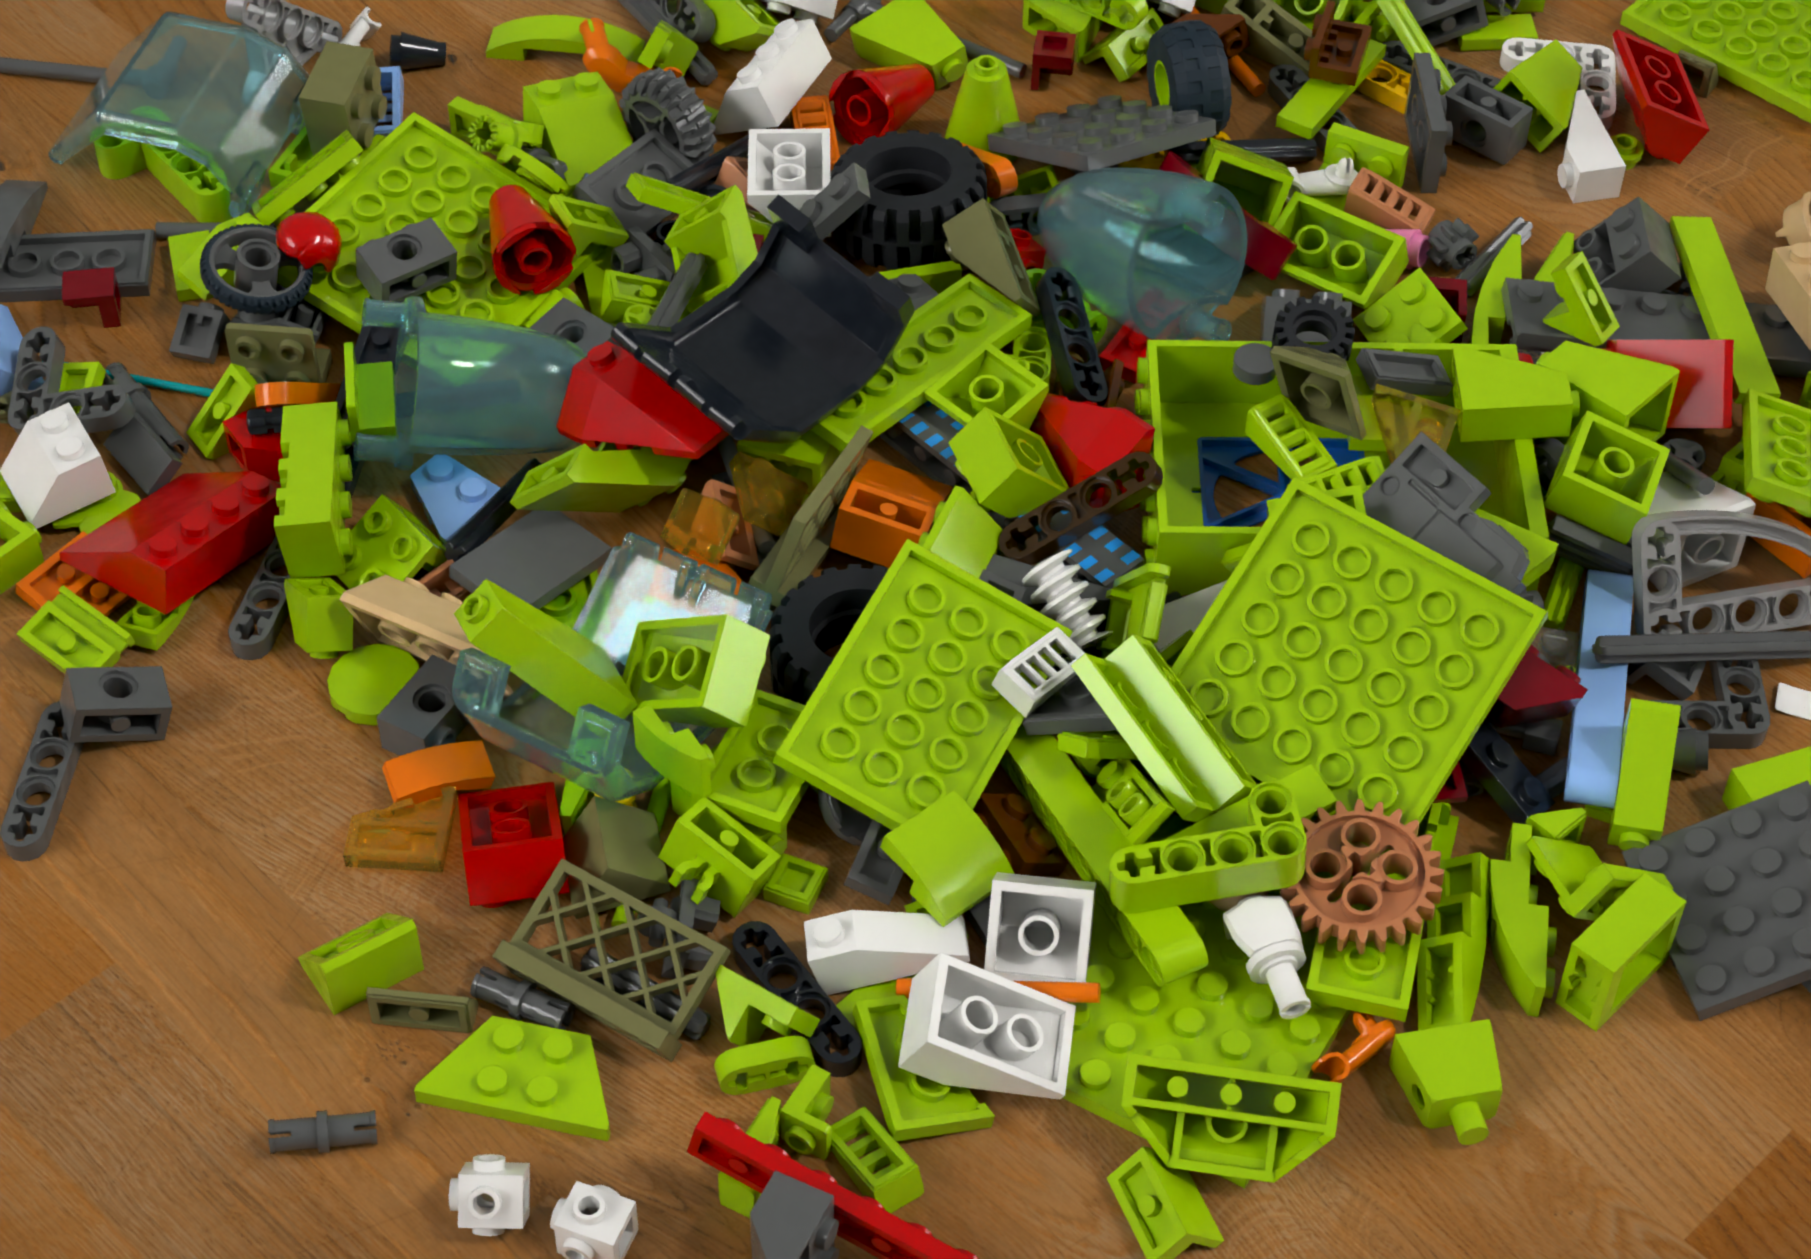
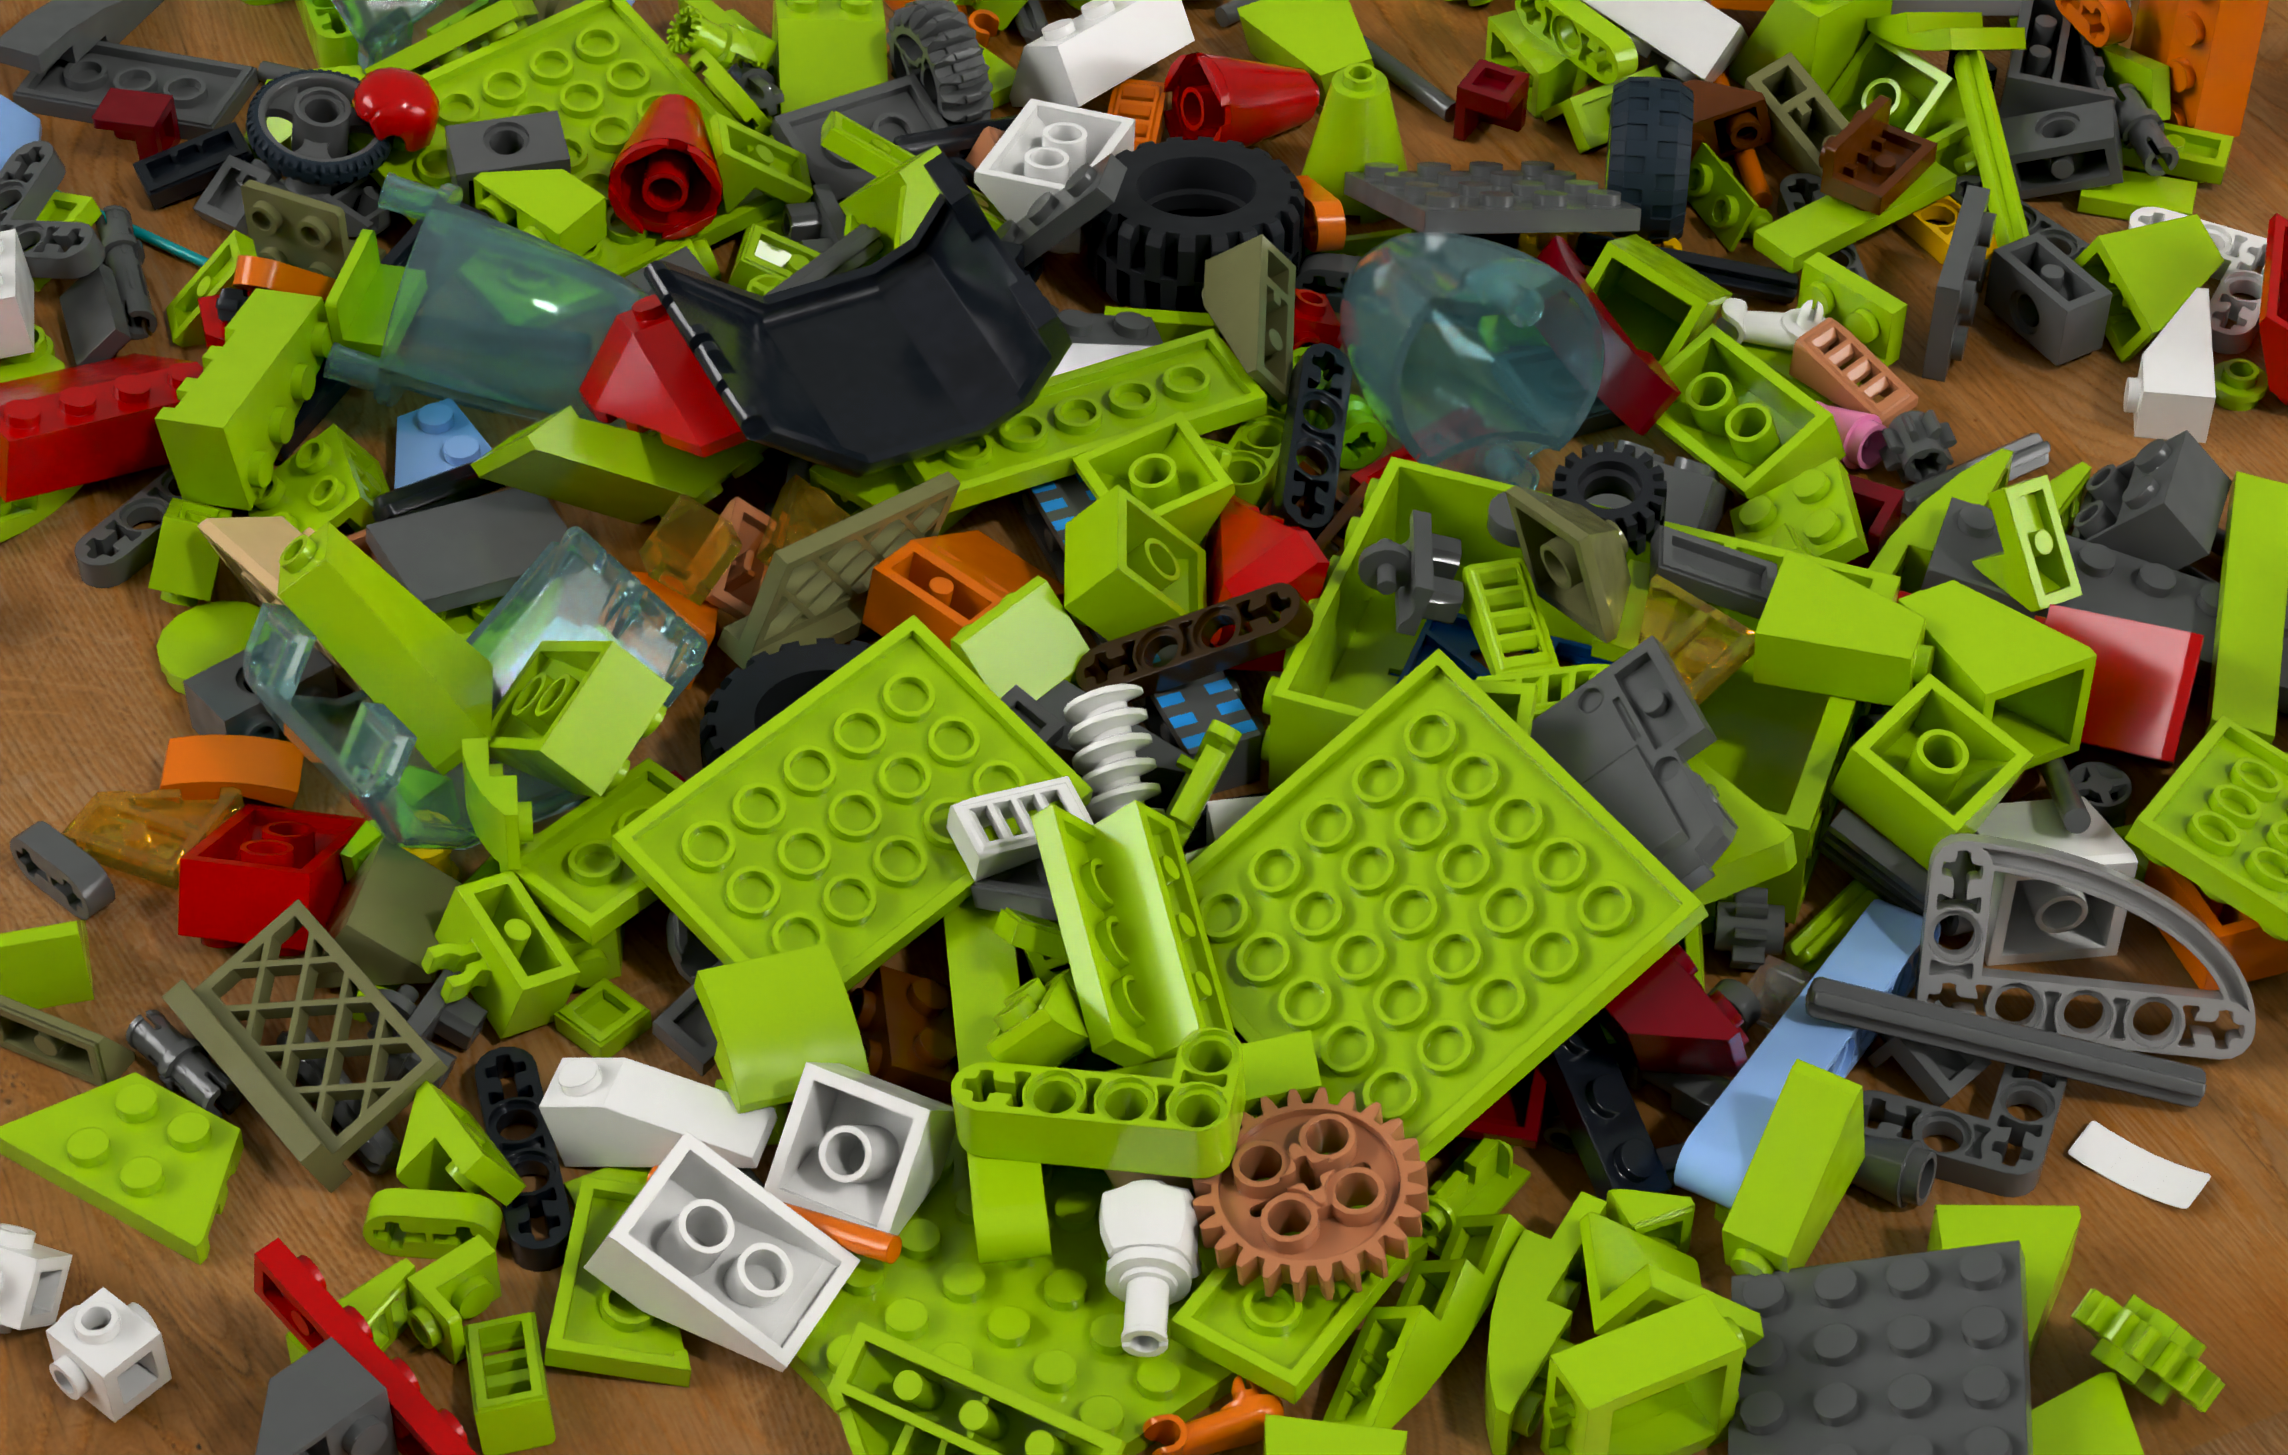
camera: 20 degrees right, 5 degrees down
none -> dark grey beam [10,821,116,920]
none -> black plate [132,122,255,210]
none -> lime slope [473,169,607,274]
none -> dark grey hips [1358,509,1464,636]
none -> lime hinge [1687,142,1773,252]

